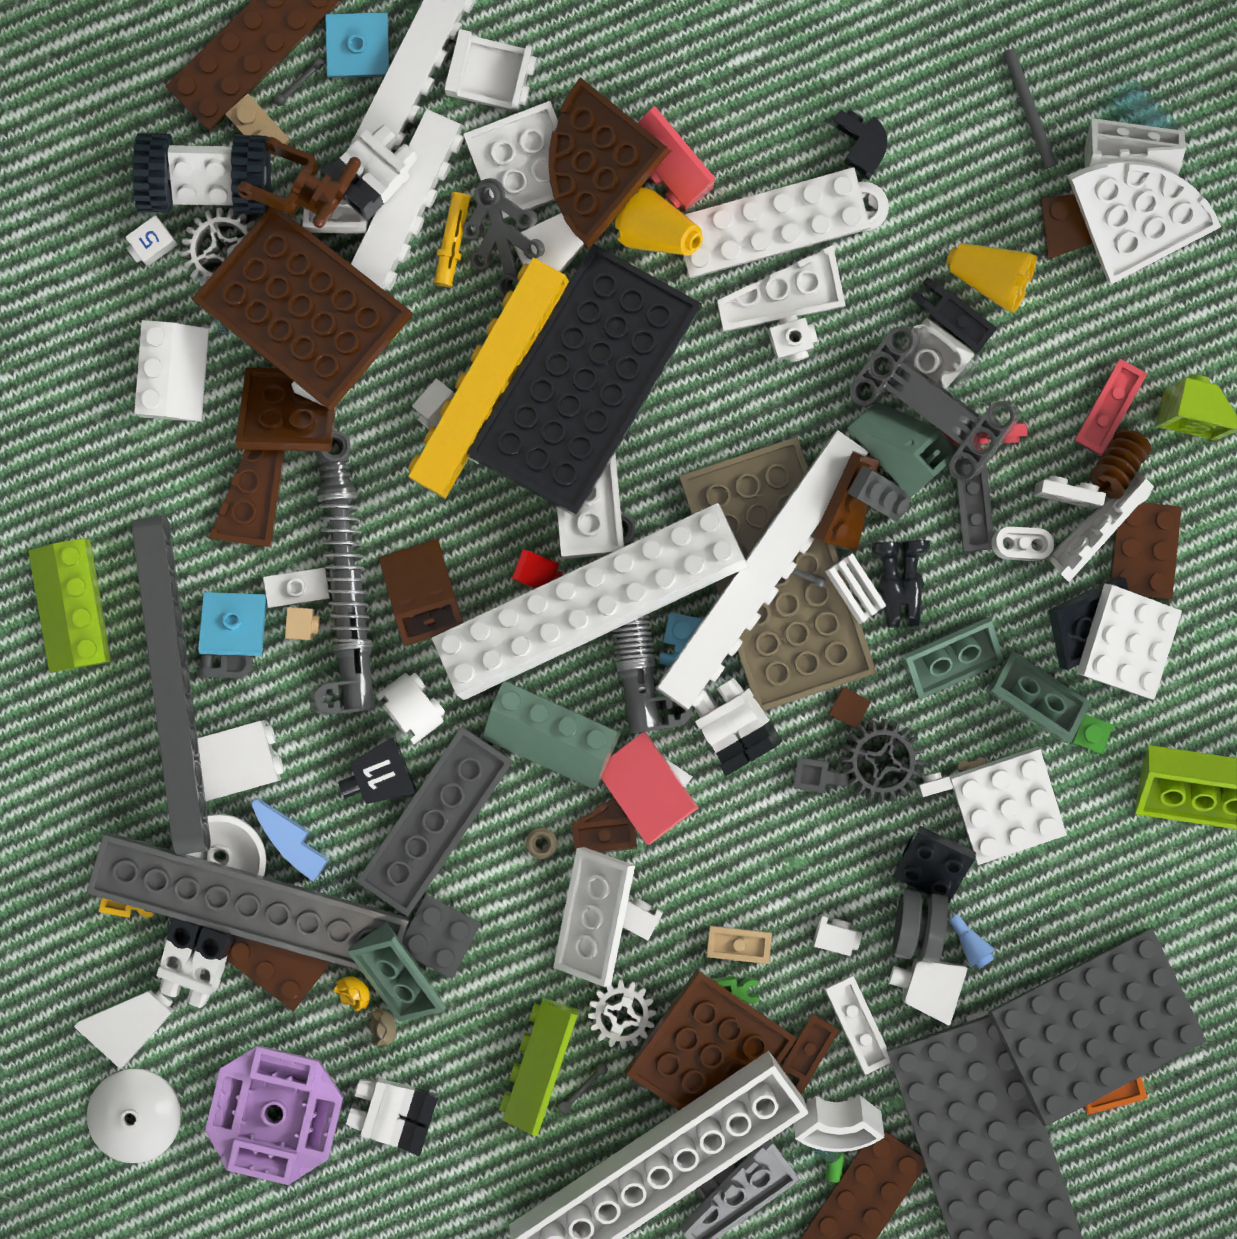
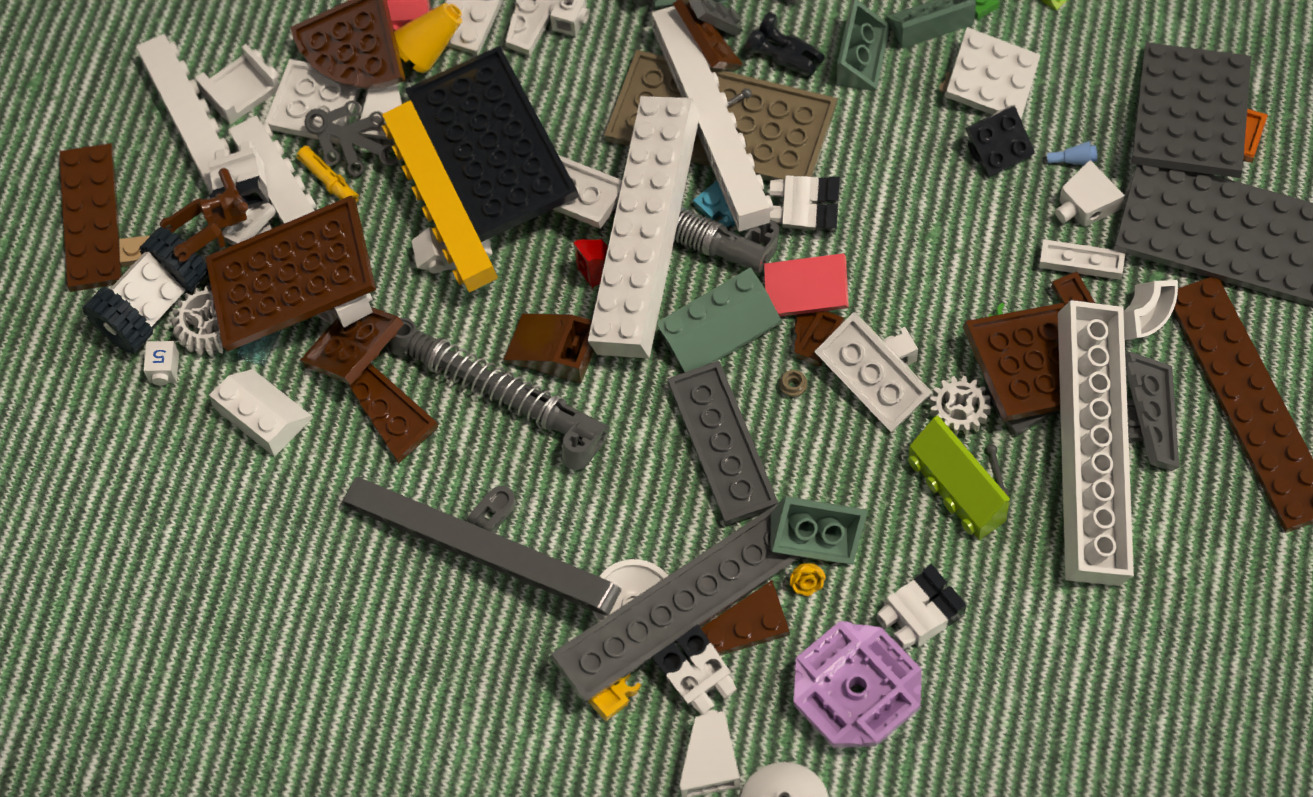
camera: 45 degrees left, 25 degrees down
lime slope [28,538,112,673] -> none
medium azure plate [198,592,267,656] -> none
white panel [198,720,284,801] -> none
light blue slope [251,798,330,882] -> none
white plate [263,567,331,608] -> none
dark grey hinge [274,57,325,106] -> none
tan plate [285,607,320,641] -> none
medium azure plate [326,13,390,78] -> none
black torso [338,737,417,804] -> none
dark tan plate [369,1009,396,1048] -> none
white brick [375,672,445,745] -> none
dark grey plate [402,894,482,979] -> none
tan plate [706,925,772,964] -> none
dark grey plate [794,758,849,793] -> none
white brick [812,914,862,956] -> none
arm [813,1148,844,1183] -> none
white tile [825,553,886,623] -> none
reddish brown tile [829,687,871,729] -> none
dark grey gear [840,719,925,803] -> none
dark grey wheel [893,889,948,963] -> none
white plate [917,772,953,797] -> none

